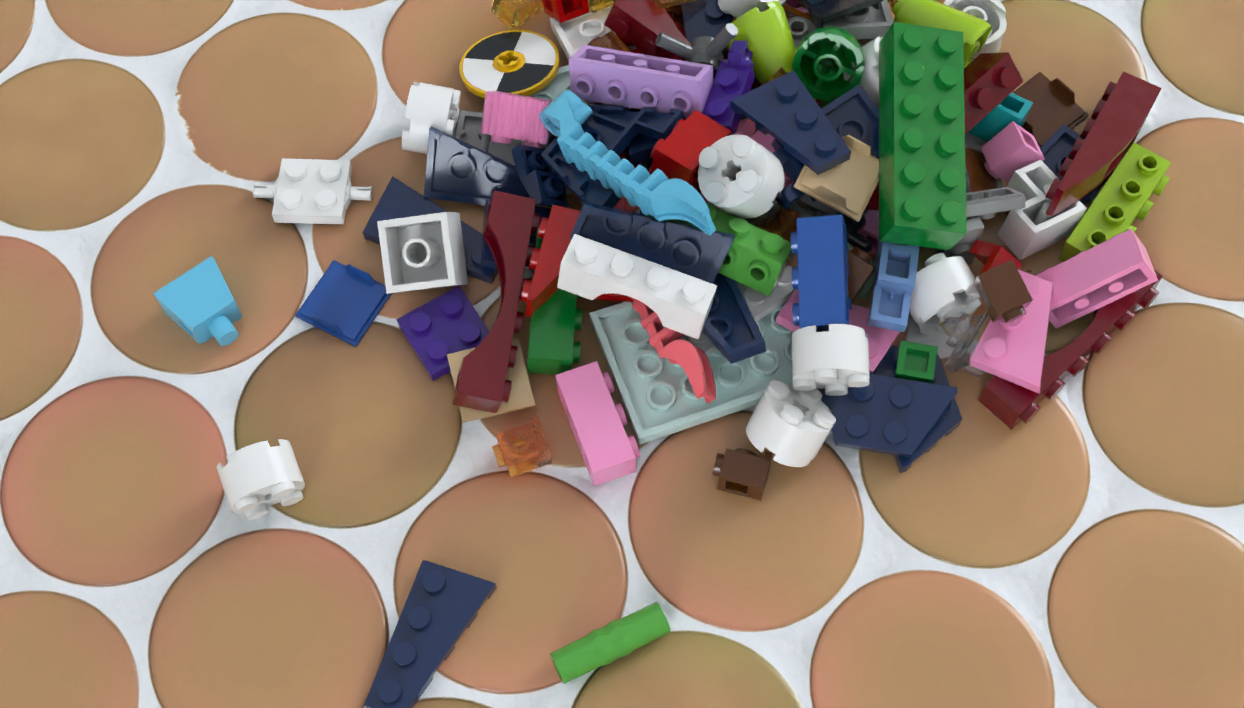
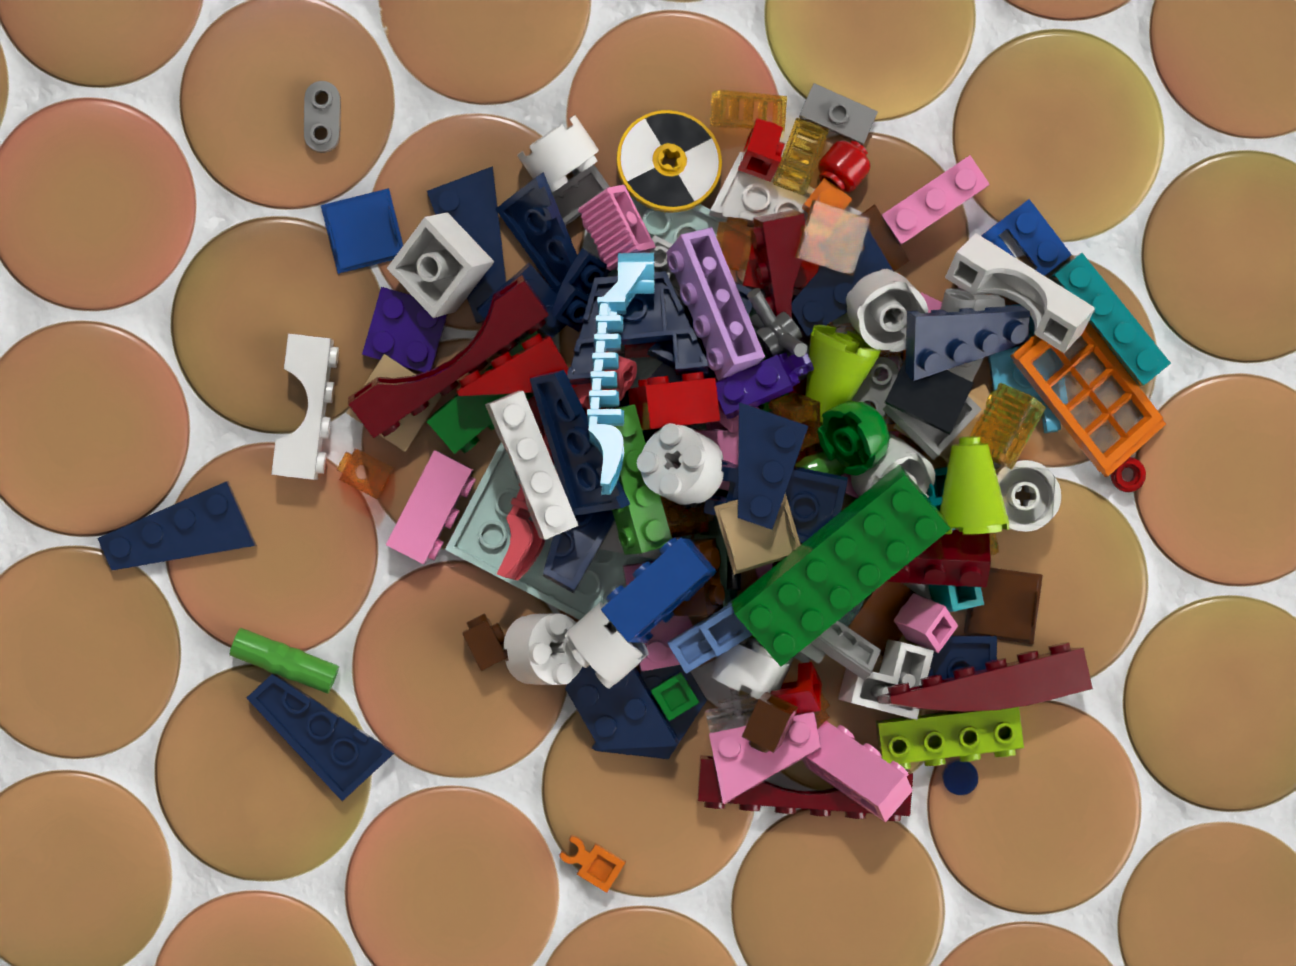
camera: 45 degrees right, 25 degrees up
medium azure torso [153,256,242,346] -> none
white brick [216,439,305,520] -> none
white plate [253,158,373,225] -> none
none -> dark blue wing [246,673,395,801]
none -> white arch [271,334,339,480]
none -> light grey plate [304,81,341,153]
none -> orange plate [559,835,626,893]
none -> clear blue tile [942,759,979,795]

